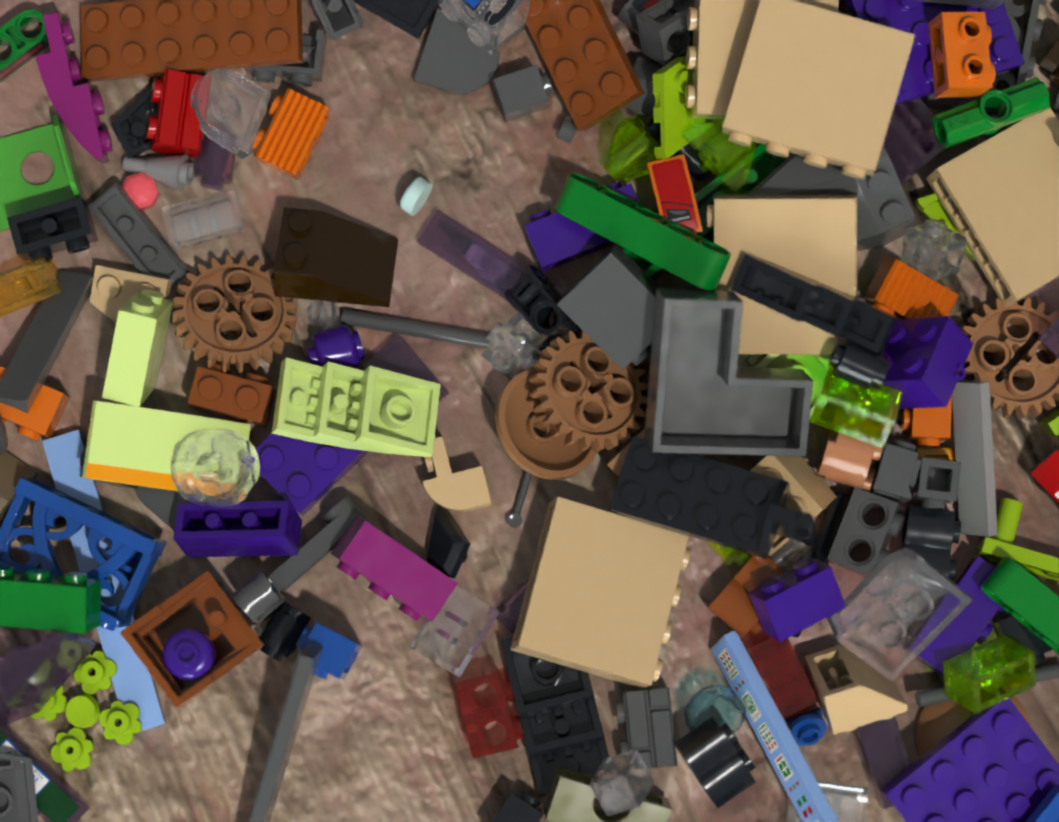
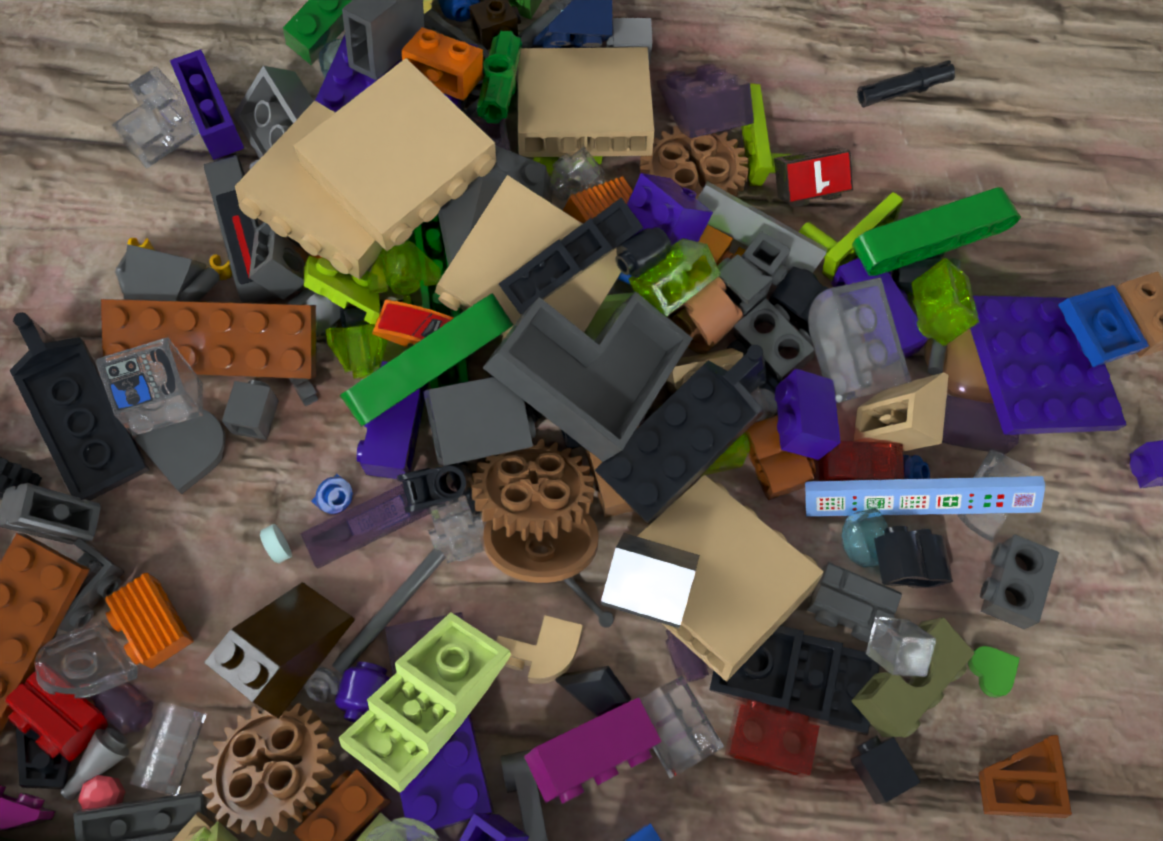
camera: 65 degrees left, 15 degrees down
none -> blue plate [311,474,353,514]
none -> slope [601,533,700,628]

